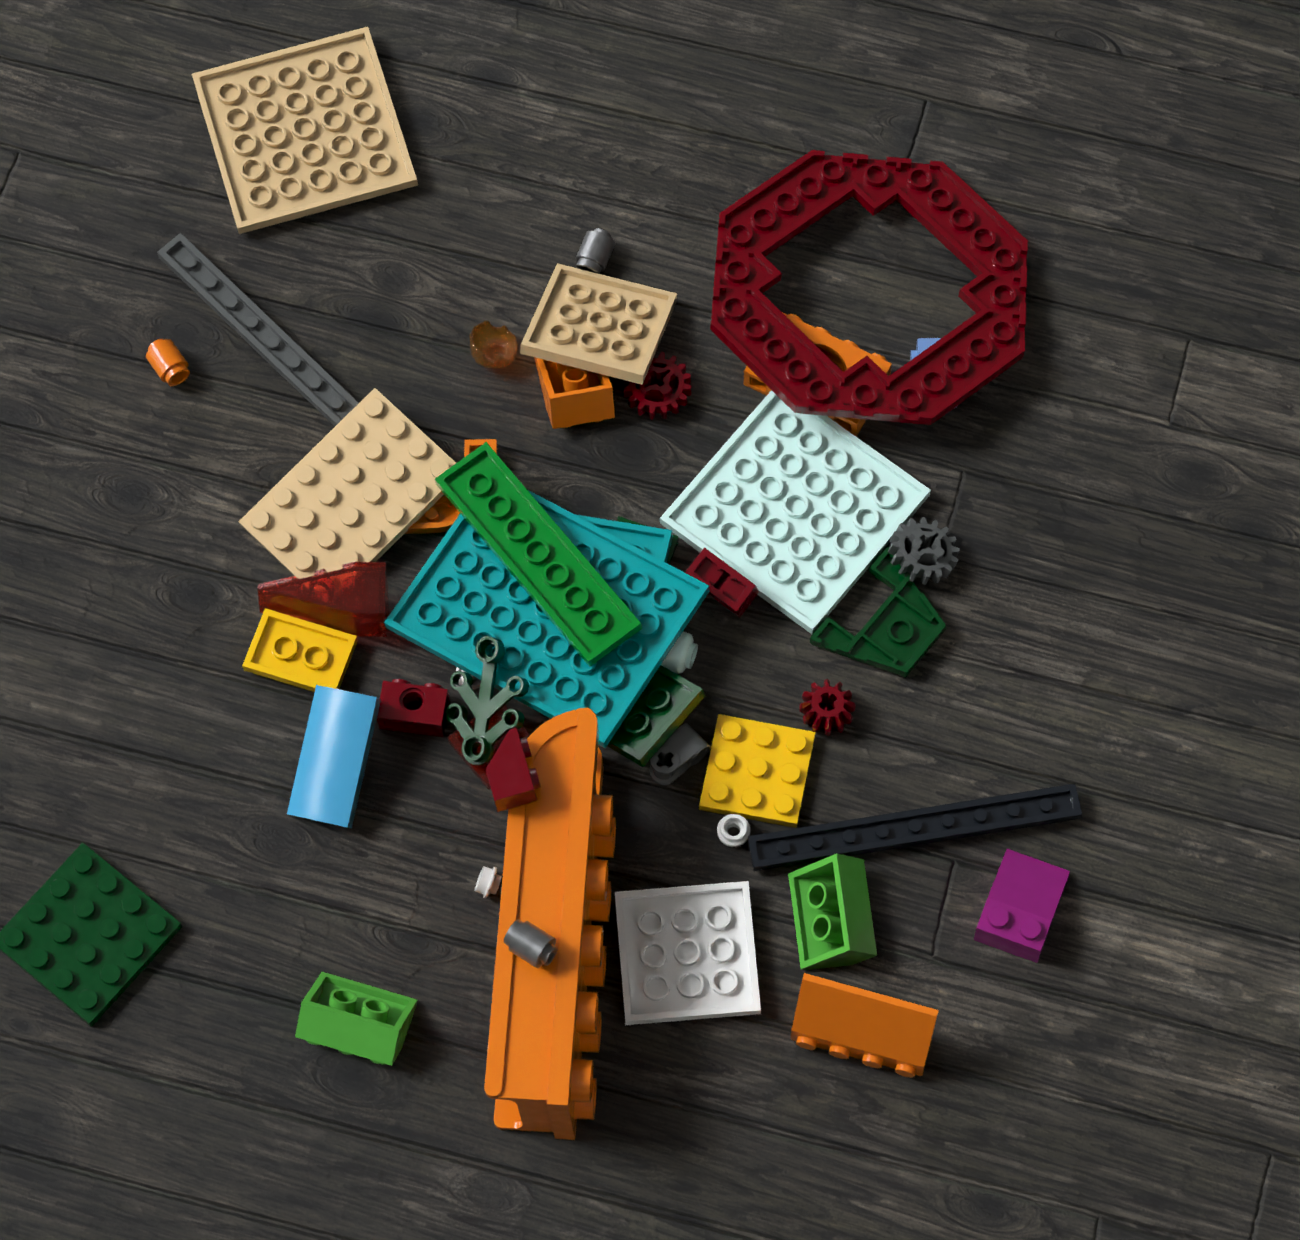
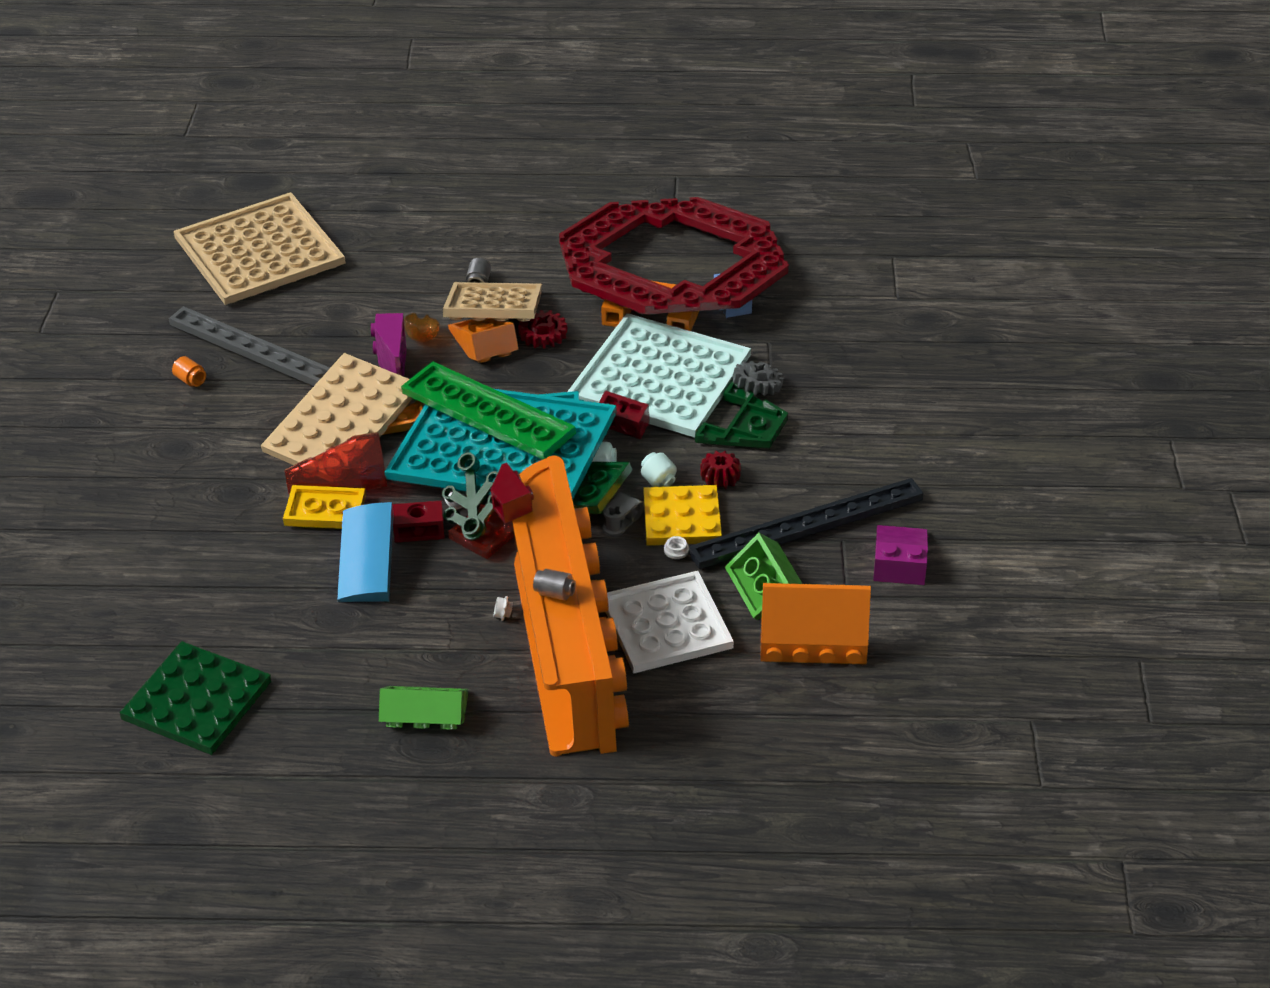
camera: 15 degrees left, 25 degrees down
none -> magenta slope [371,313,407,377]
none -> light aqua head [641,452,677,487]

